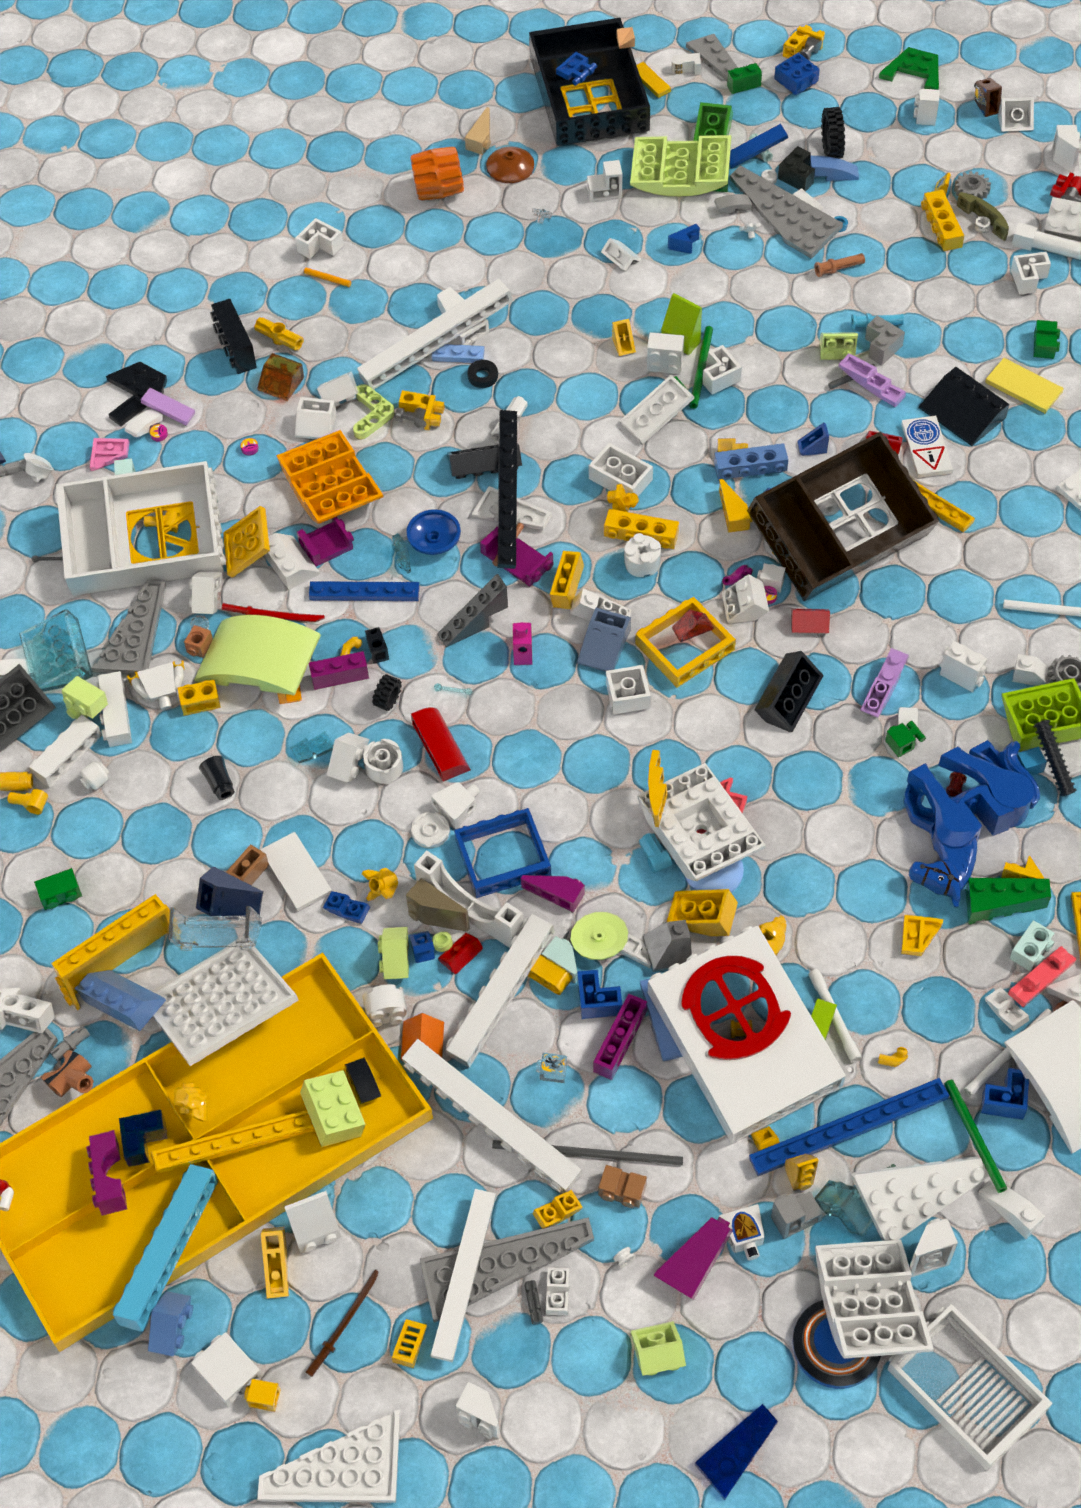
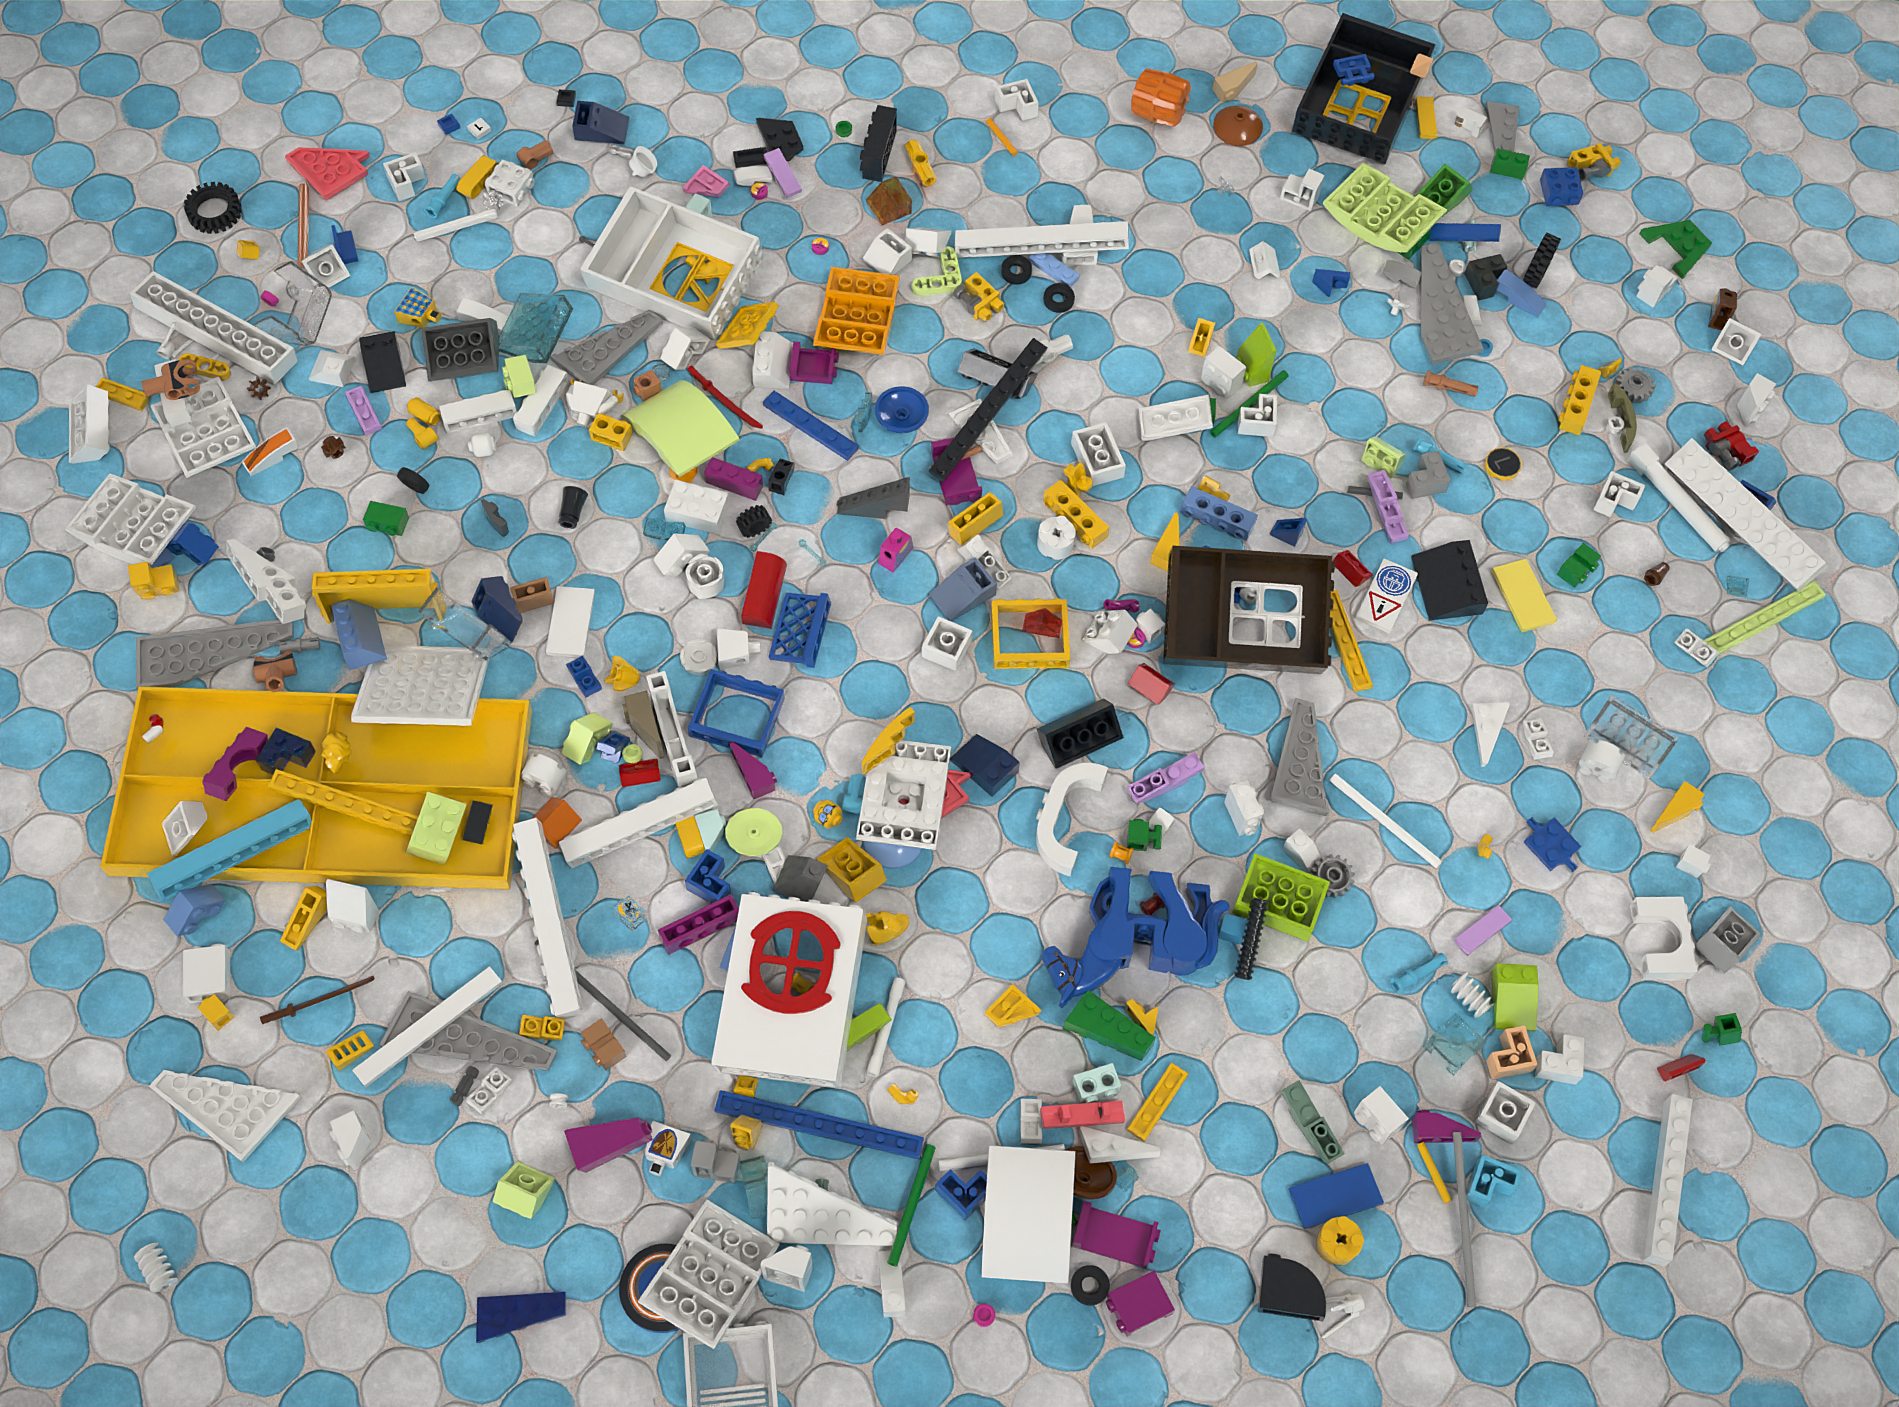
camera: 30 degrees right, 5 degrees up
none -> white slope [162,801,208,857]
none -> black tyre [397,467,430,494]
none -> dark grey slope [481,498,509,537]
none -> white brick [664,480,729,534]
none -> clear light blue hinge [750,522,778,552]
none -> blue fence [769,593,831,668]
none -> yellow head [813,800,843,829]
none -> green tile [836,121,852,137]
none -> dark blue slope [950,734,1020,797]
none -> black tyre [1001,255,1032,285]
none -> white arch [1036,763,1108,876]
none -> light orange bush [1109,841,1134,865]
none -> light grey wing [1269,698,1328,816]
none -> black tile [1484,447,1522,481]

